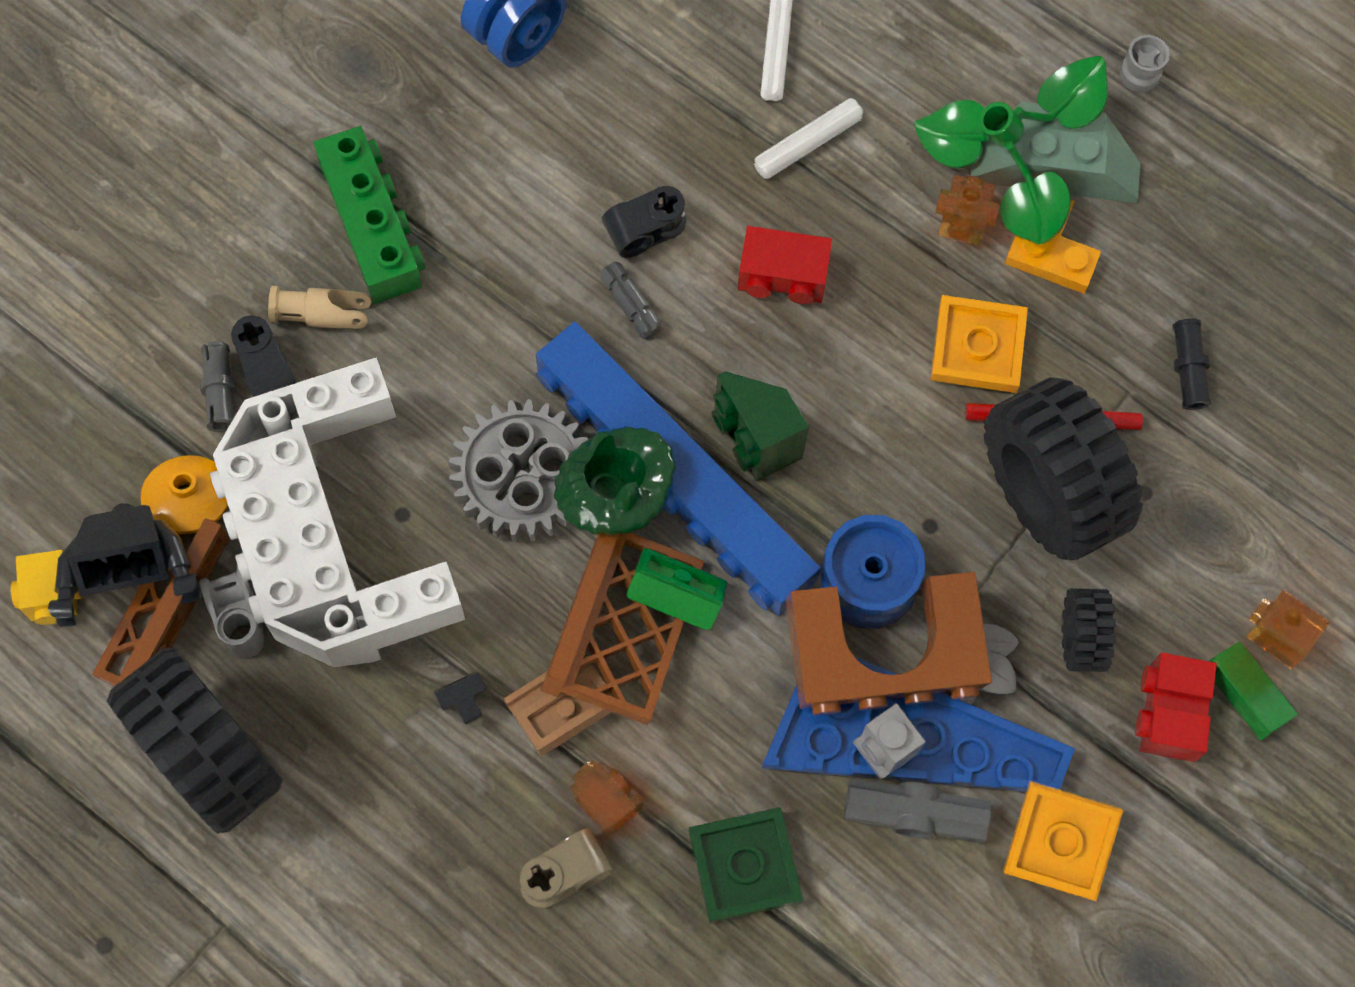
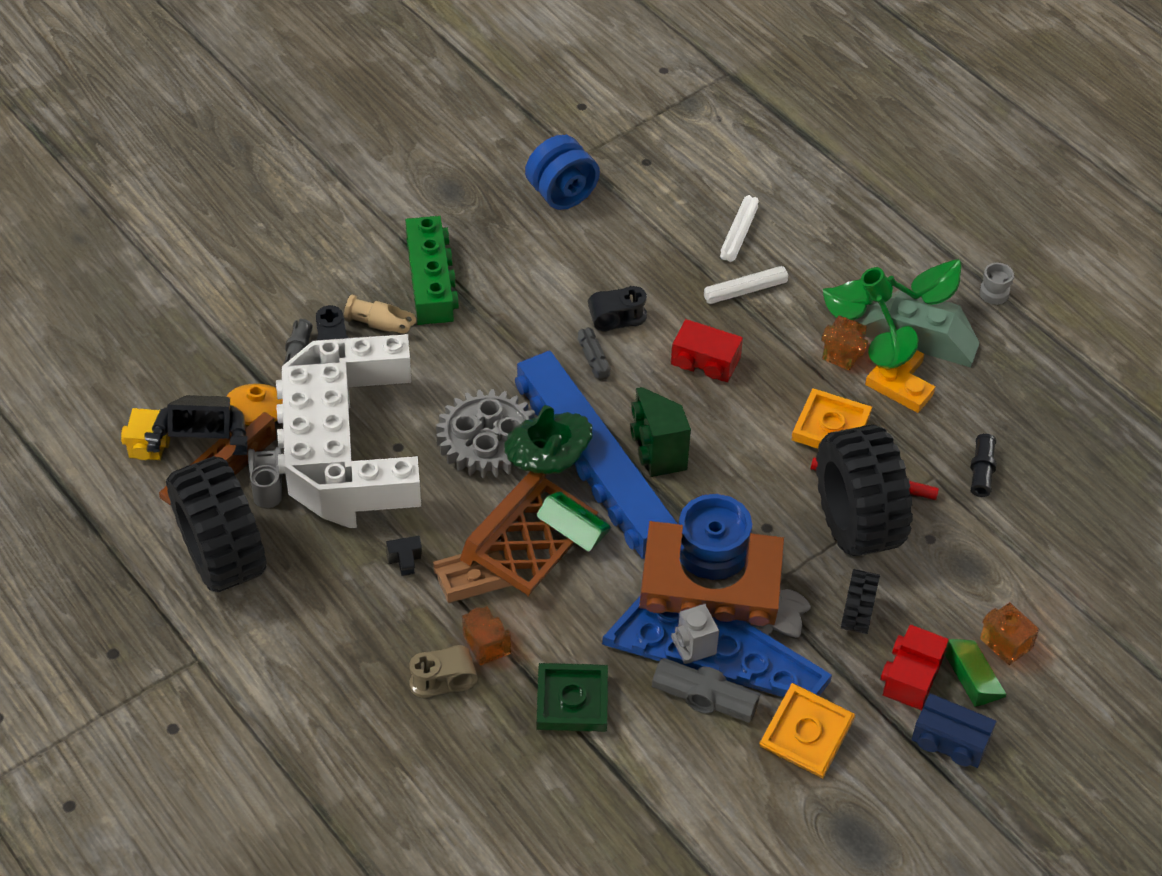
camera: 15 degrees right, 20 degrees down
none -> dark blue brick [912,693,997,768]

